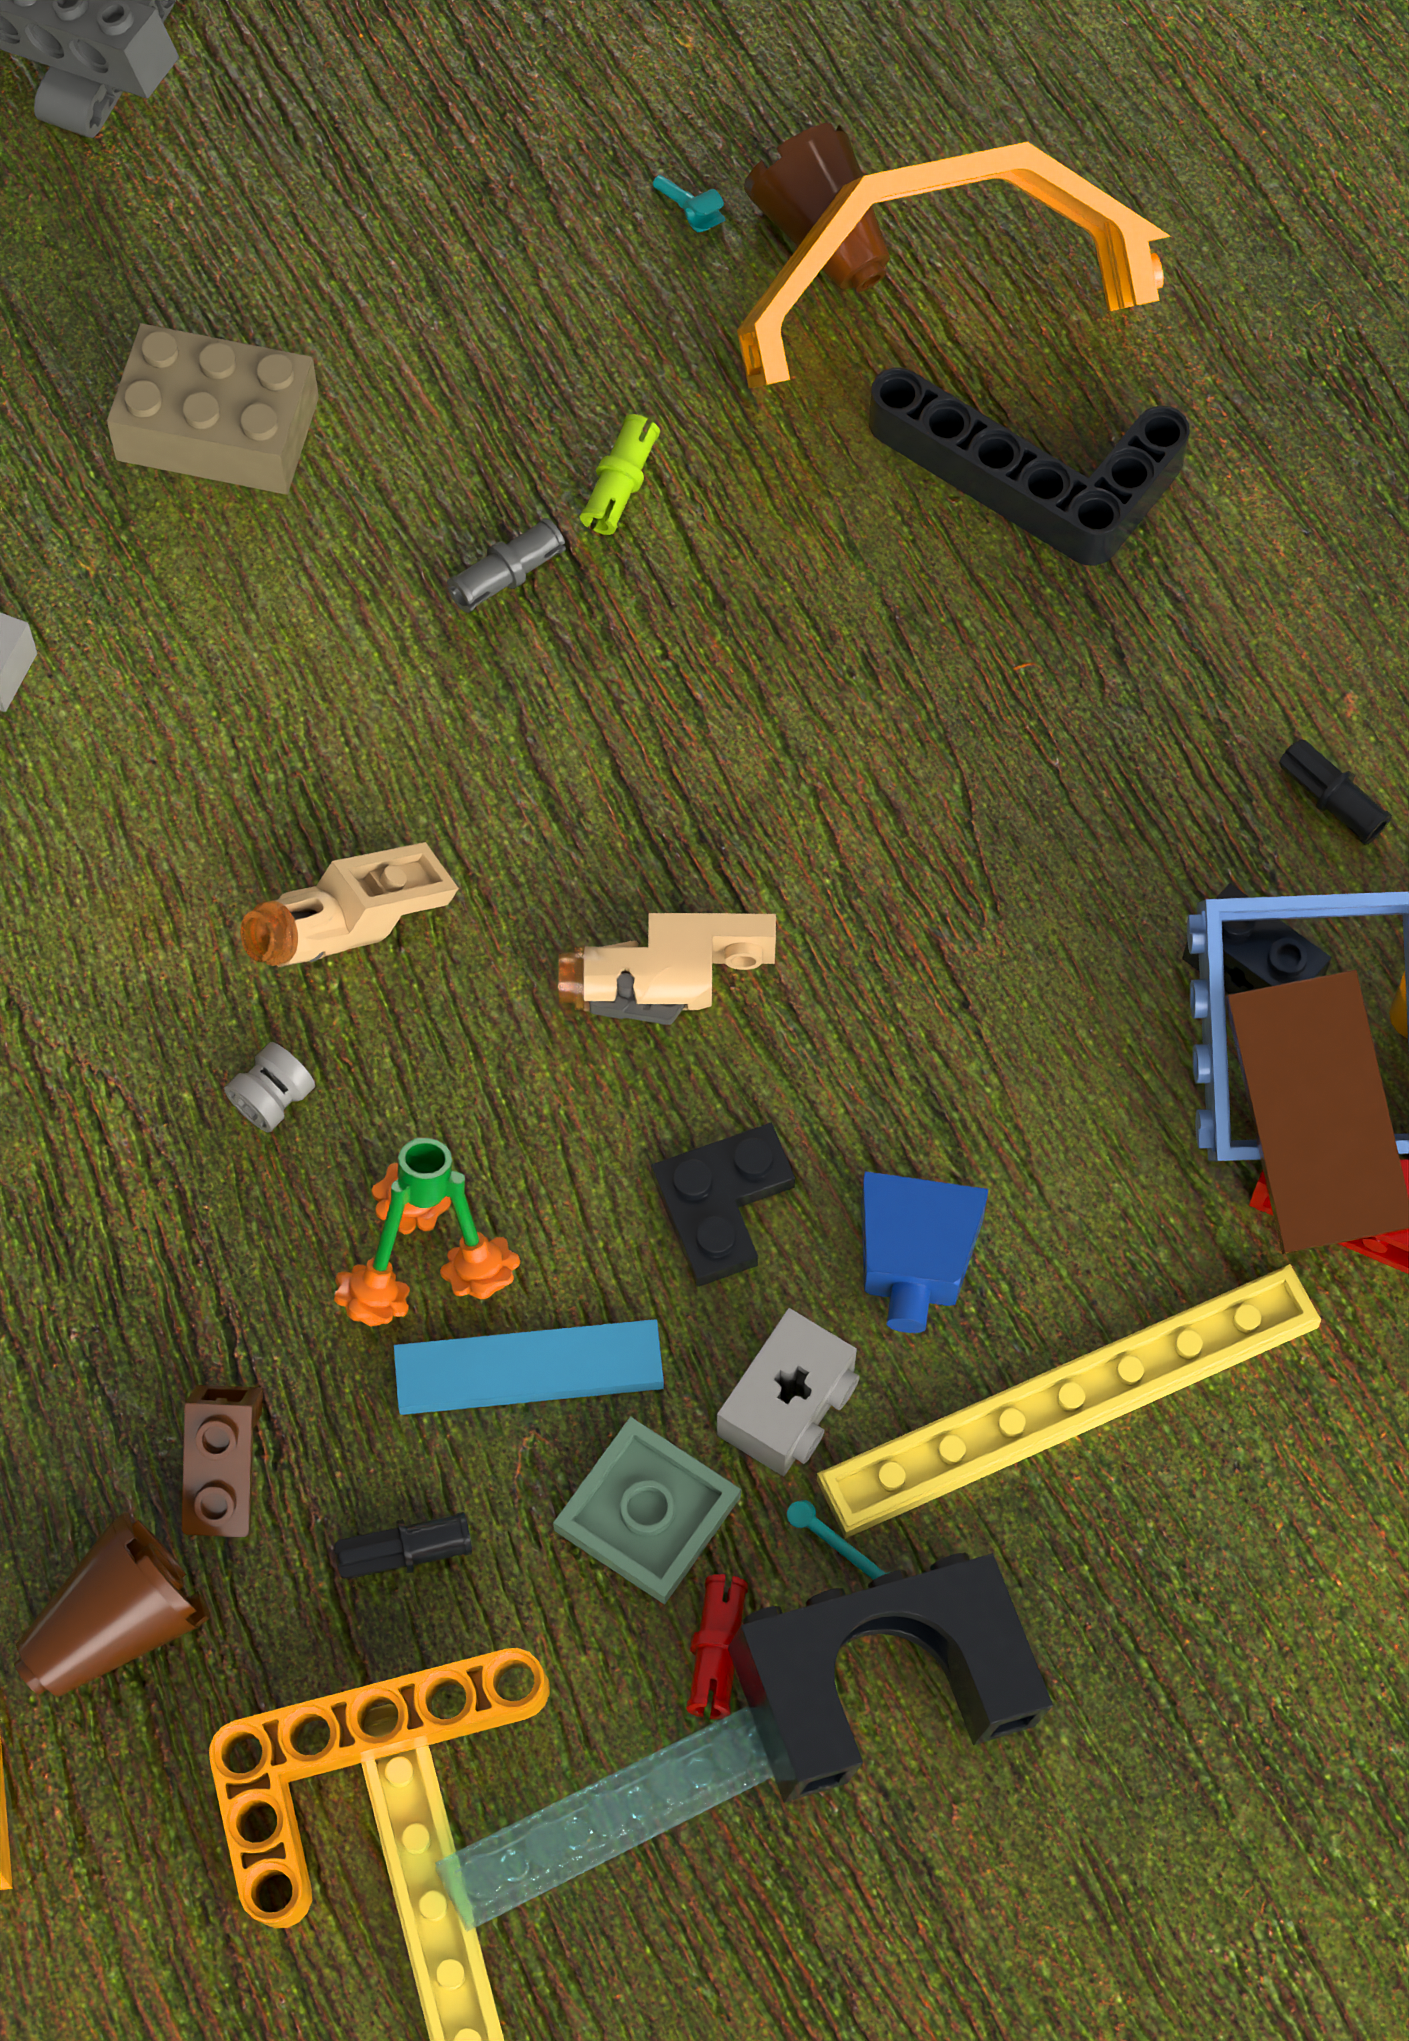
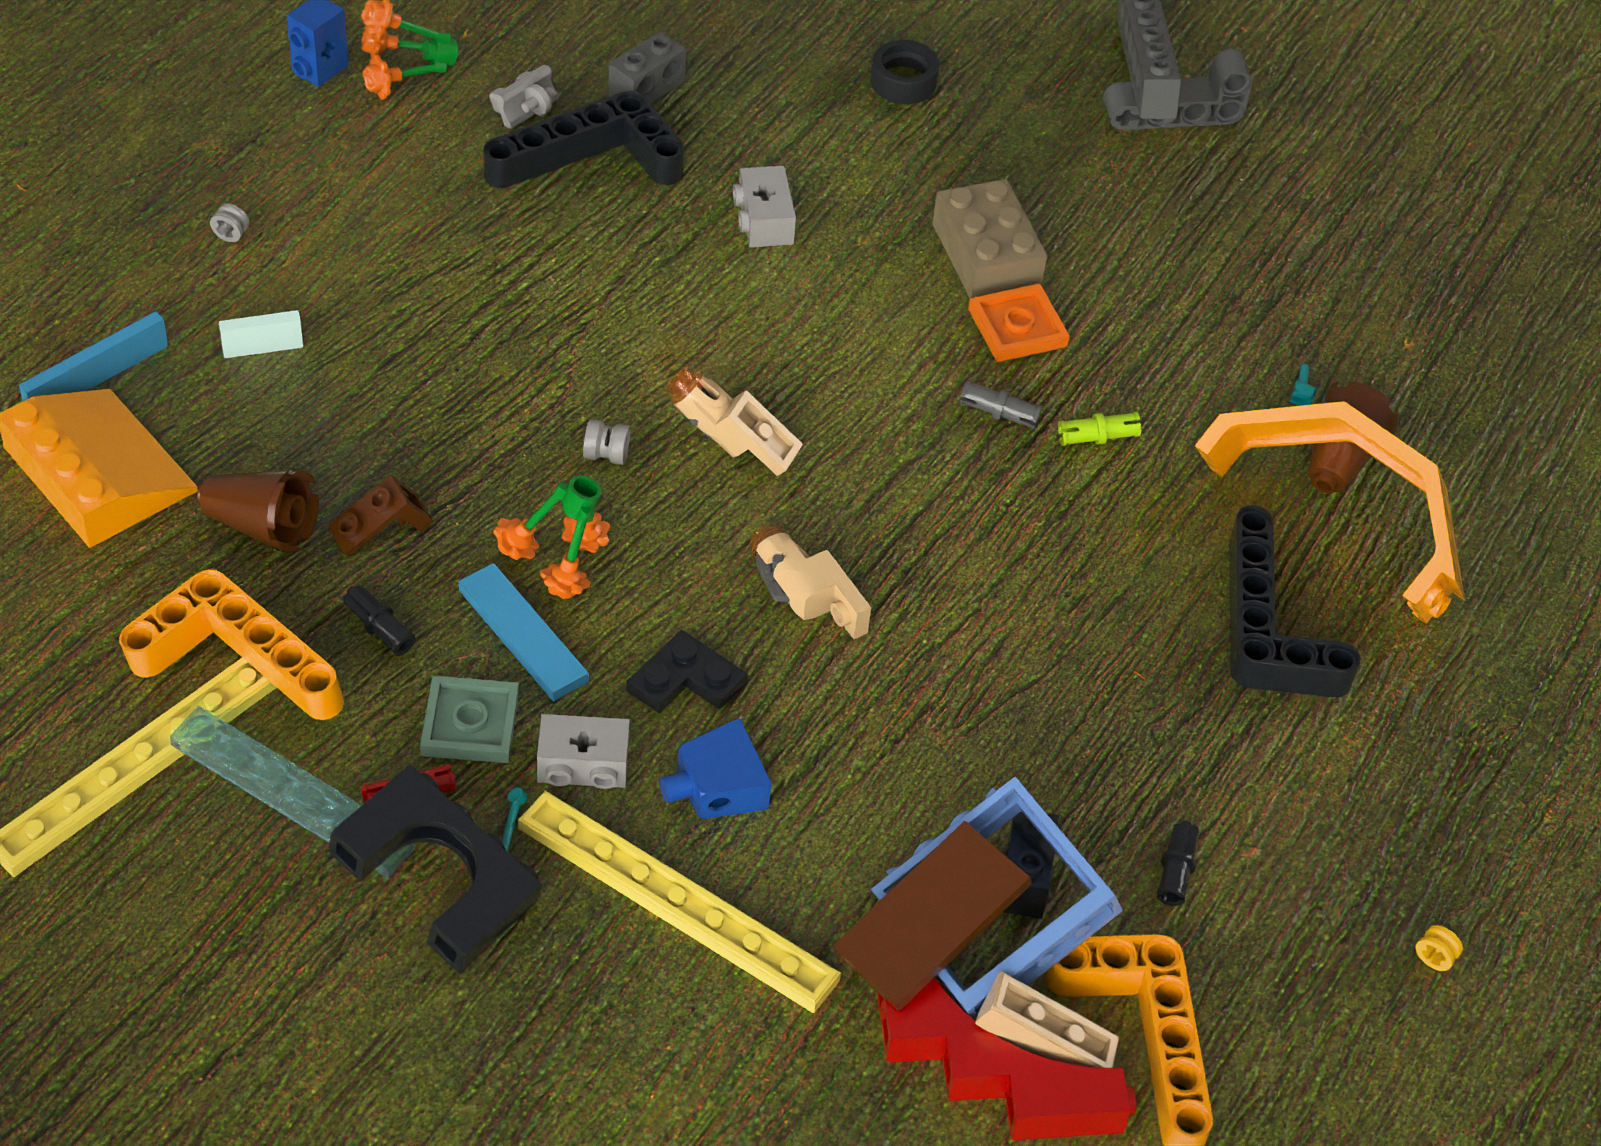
camera: 55 degrees right, 15 degrees down
none -> orange plate [968,283,1070,362]

